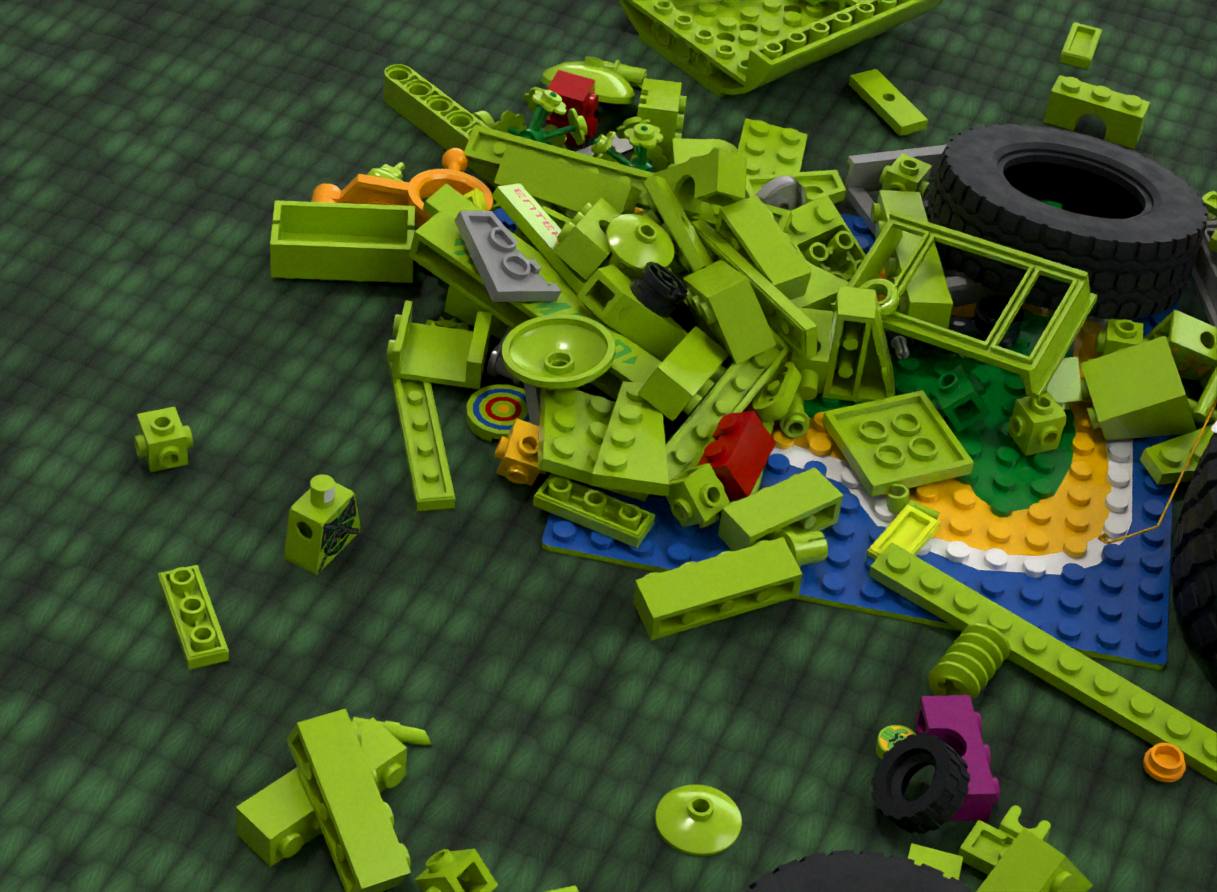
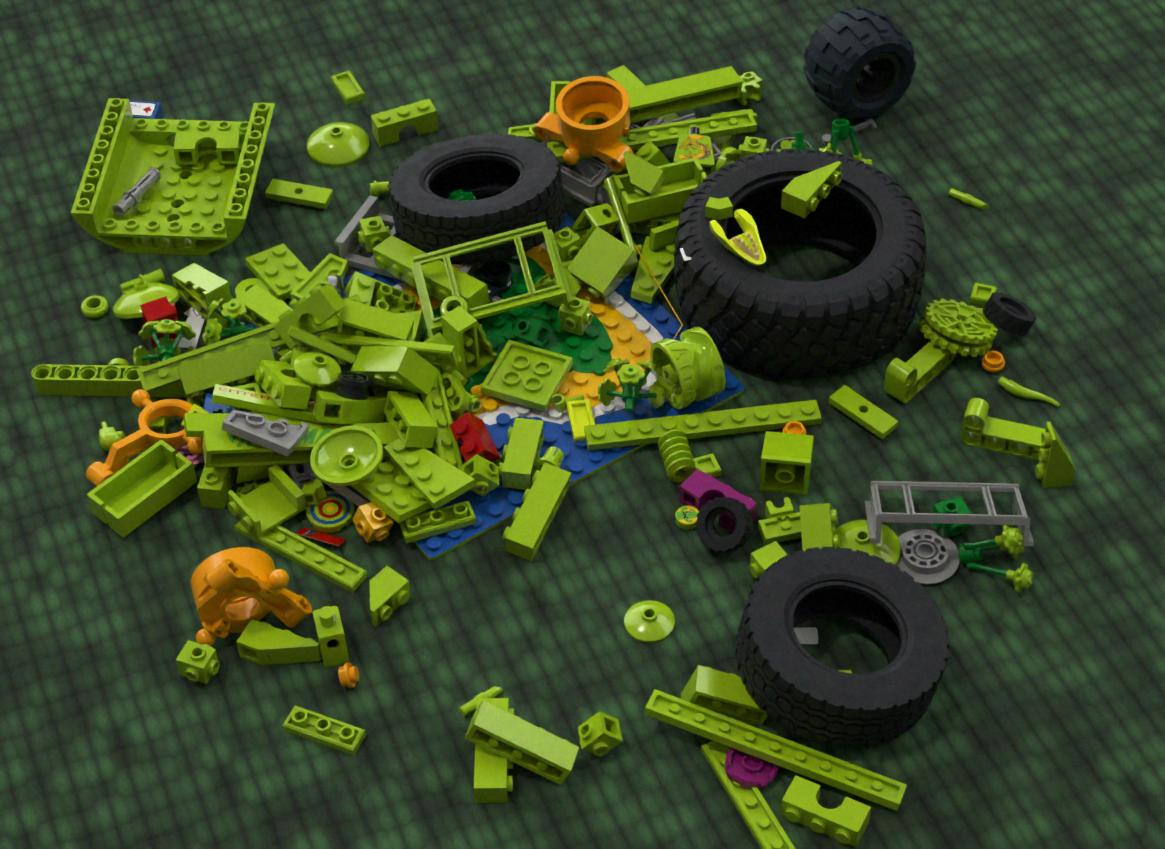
camera: 40 degrees left, 5 degrees up
none -> lime piece [81,295,109,318]
none -> light orange piece [191,547,312,646]
none -> lime brick [197,466,236,509]
none -> lime slope [237,619,322,665]
none -> red sticker [296,527,346,546]
none -> lime piece [302,478,327,505]
none -> lime dish [307,122,370,167]
none -> light orange plate [338,662,359,688]
none -> lime slope [369,566,411,627]
none -> lime plant [598,358,665,413]
none -> lime piece [650,326,726,409]
none -> lime tile [693,453,722,478]
none -> lime slope [760,431,814,495]

